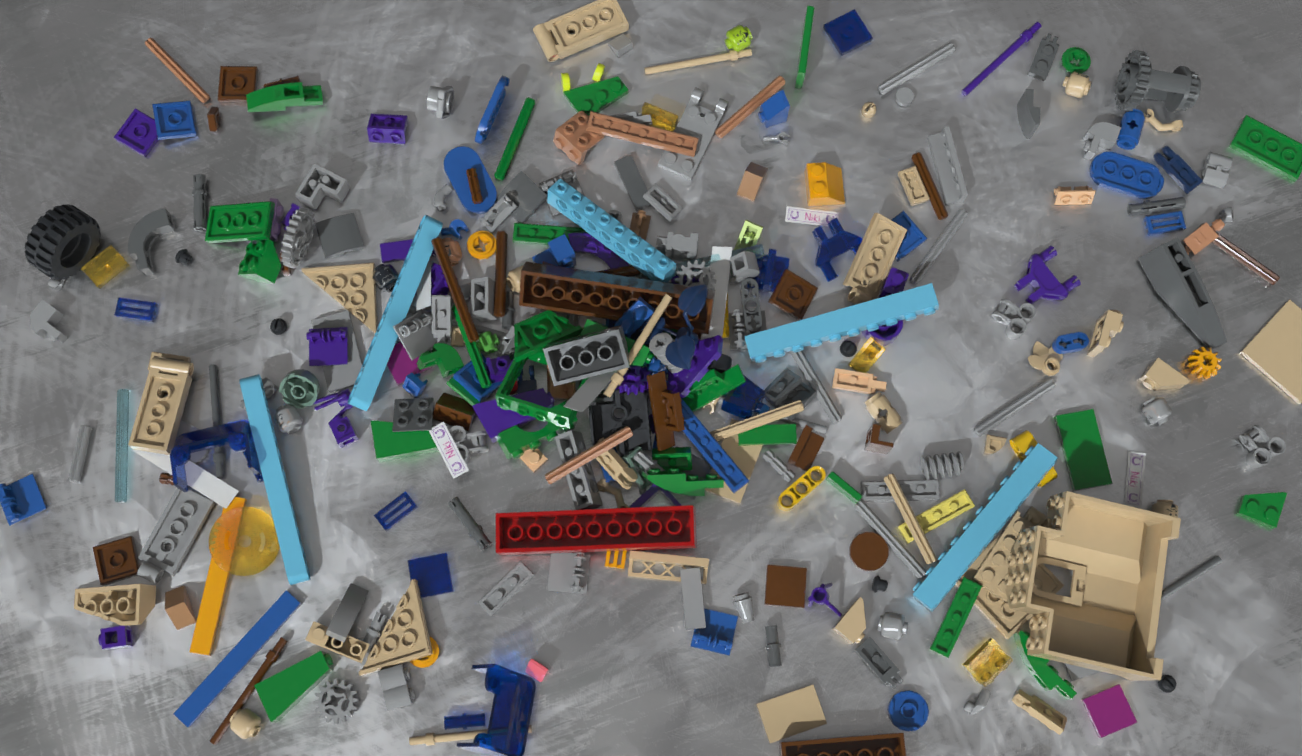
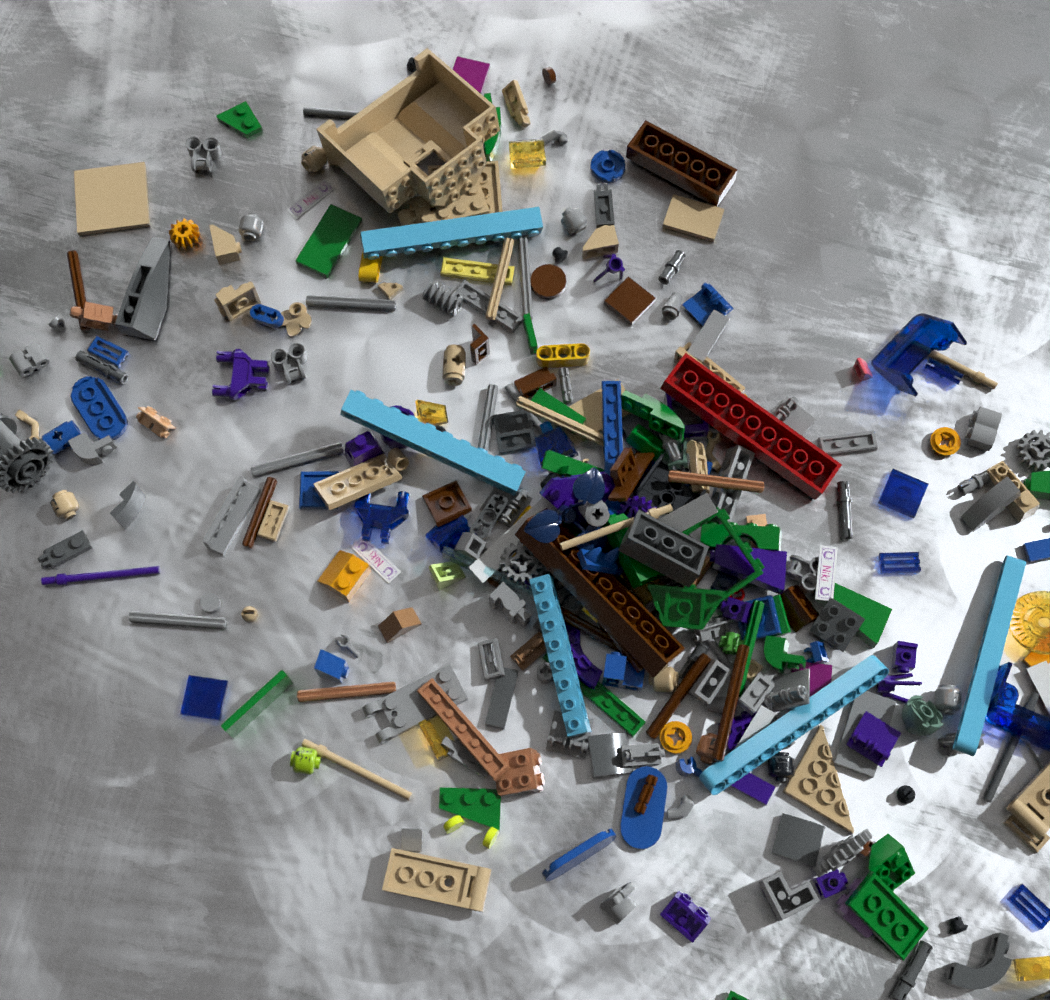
camera: 140 degrees left, 5 degrees down
tan tile [359,579,433,676] -> none
green axle [494,97,535,181] -> none
light nougat hinge [832,368,887,394] -> none
green tile [929,577,982,658] -> none
green gear [1061,47,1091,74] -> none
dark blue hinge [1153,146,1203,194] -> none

